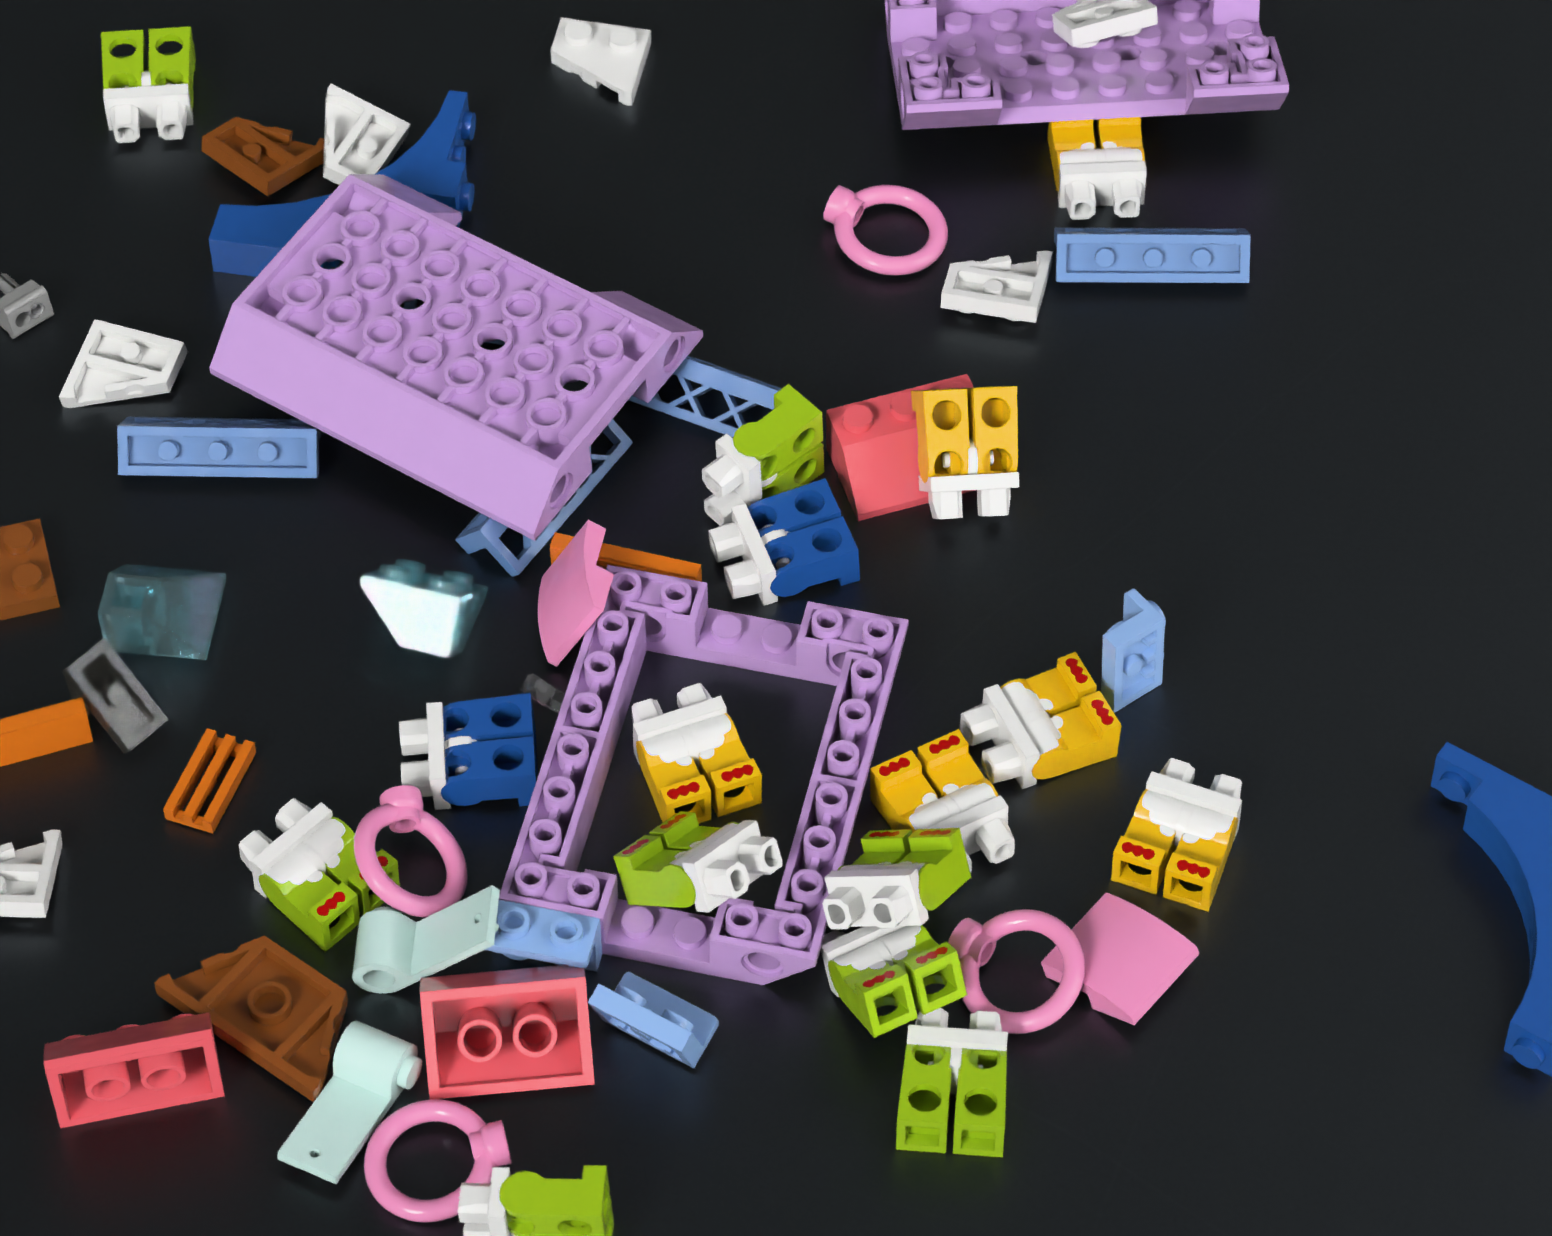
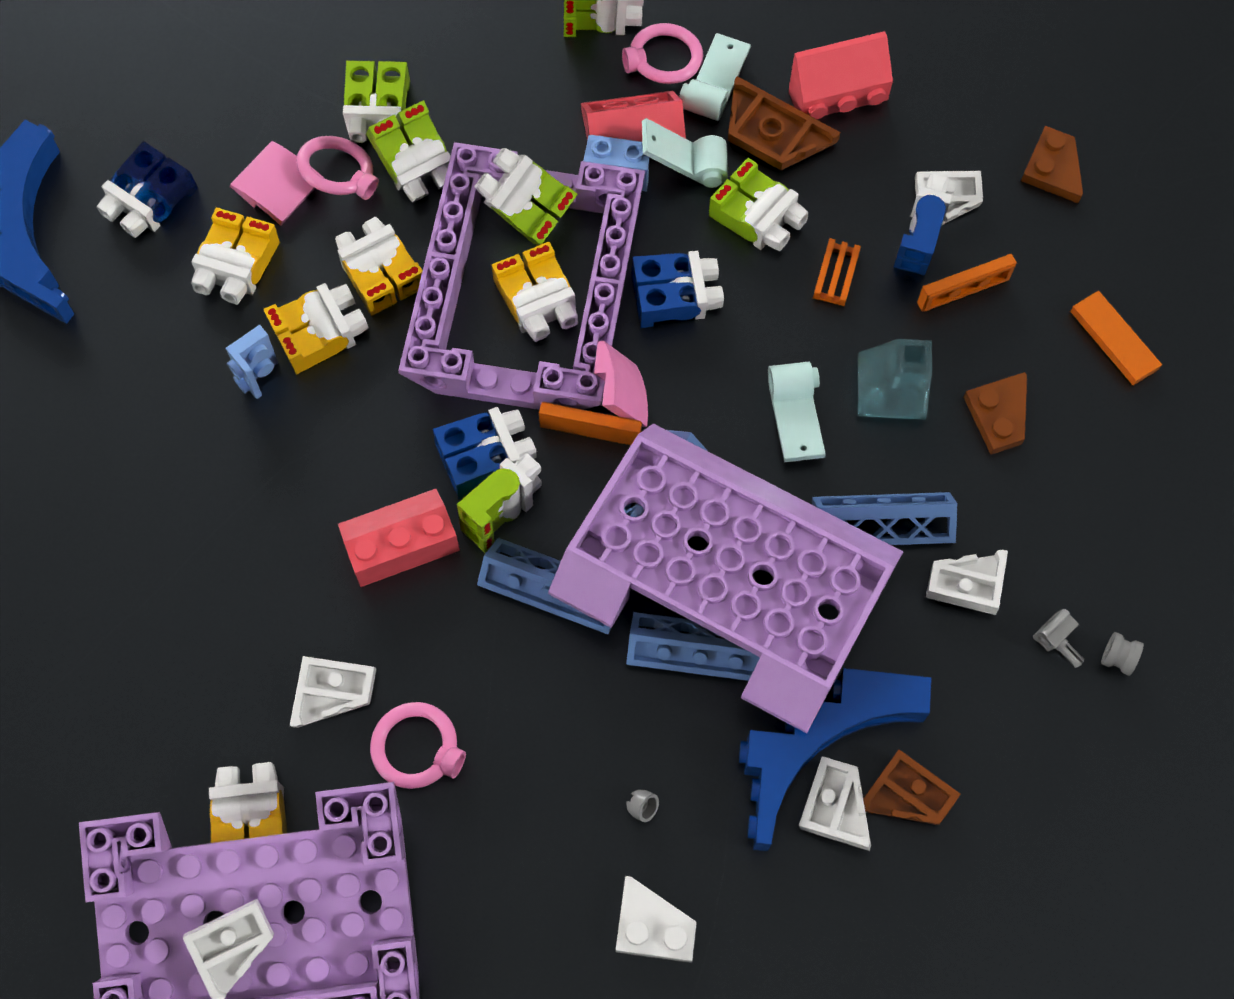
camera: 175 degrees right, 15 degrees up
clear smoke slope [63,638,169,754] -> none
hips [101,26,196,143] -> none
bright pink piece [354,785,468,918] -> none
clear light blue slope [360,559,488,658] -> none
clear tile [519,673,565,714] -> none
light blue bracket [588,972,719,1068] -> none
hips [822,828,971,929] -> none
yellow hips [911,386,1019,519] -> none
medium blue fence [1054,227,1251,283] -> none
none -> clear blue hips [97,141,198,238]
none -> light grey hinge [626,789,659,822]
none -> light aqua door [768,361,826,462]
none -> blue hips [893,174,952,276]

